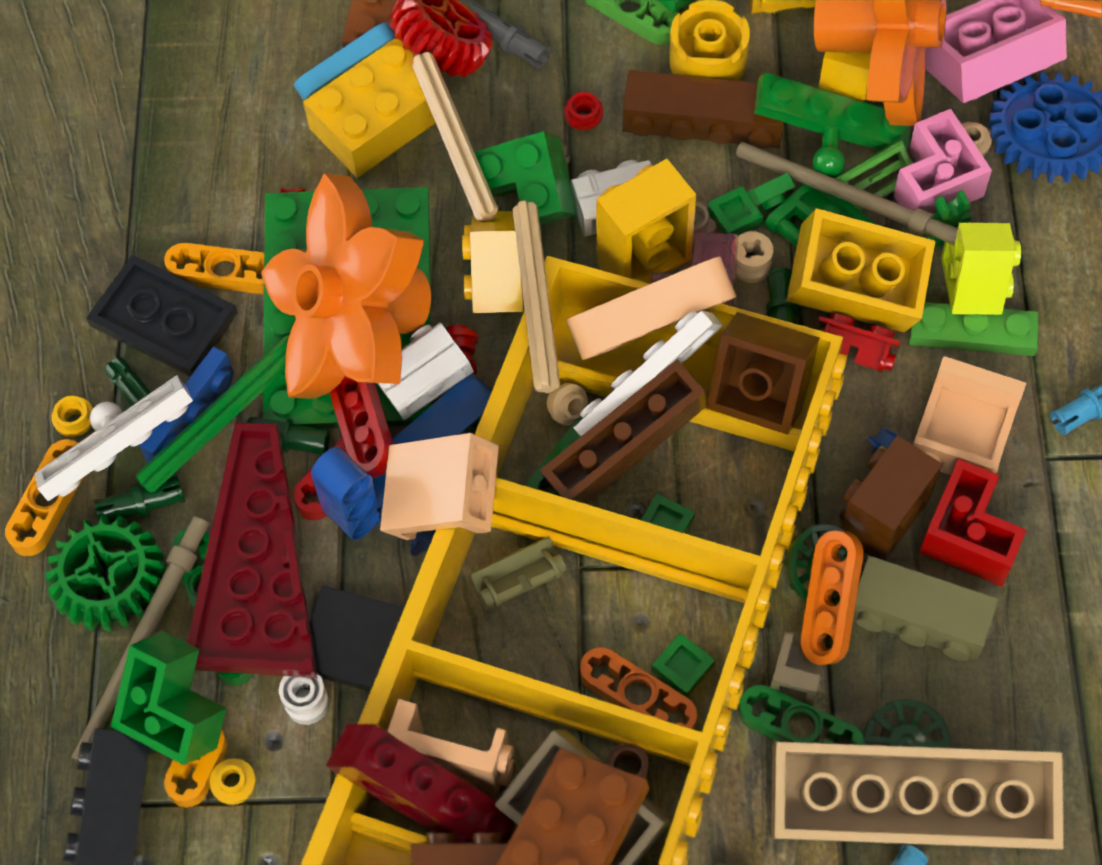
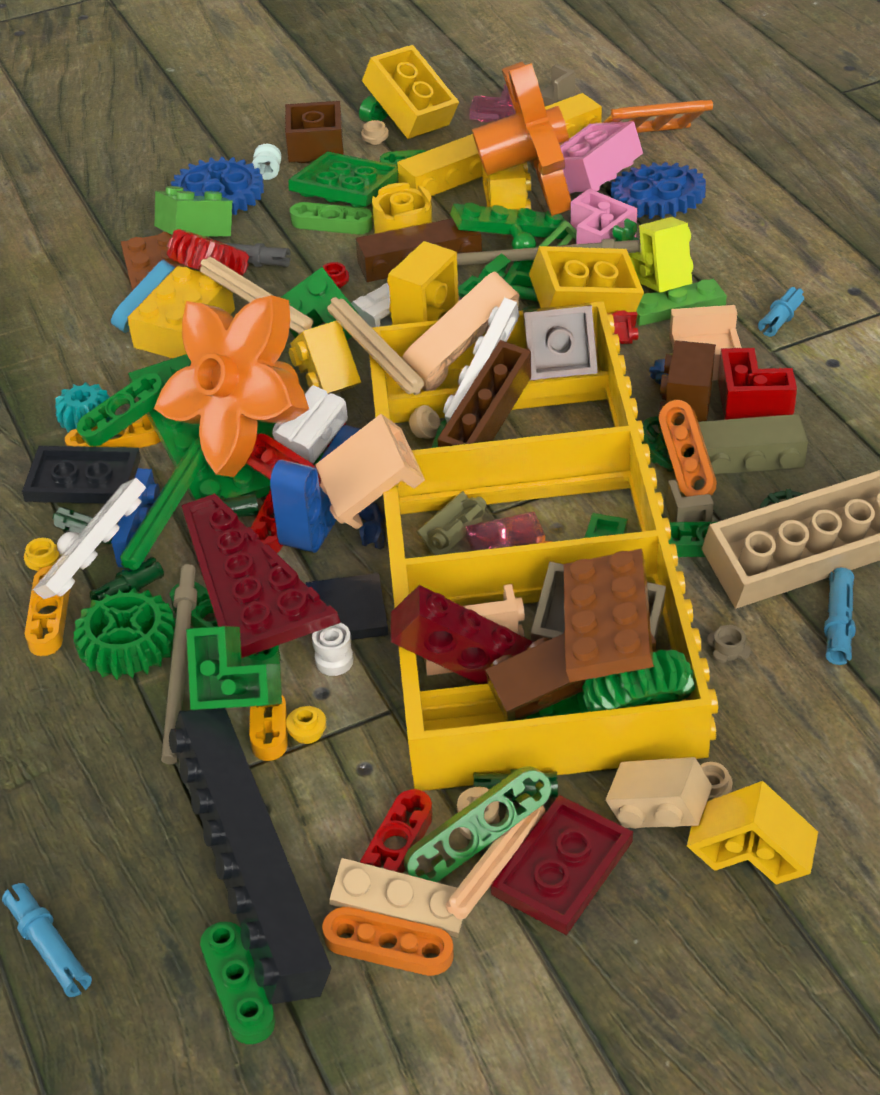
camera: 25 degrees left, 20 degrees down
none -> teal gear [55,382,111,433]
none -> green beam [77,373,165,446]
none -> clear pink plate [466,511,545,551]

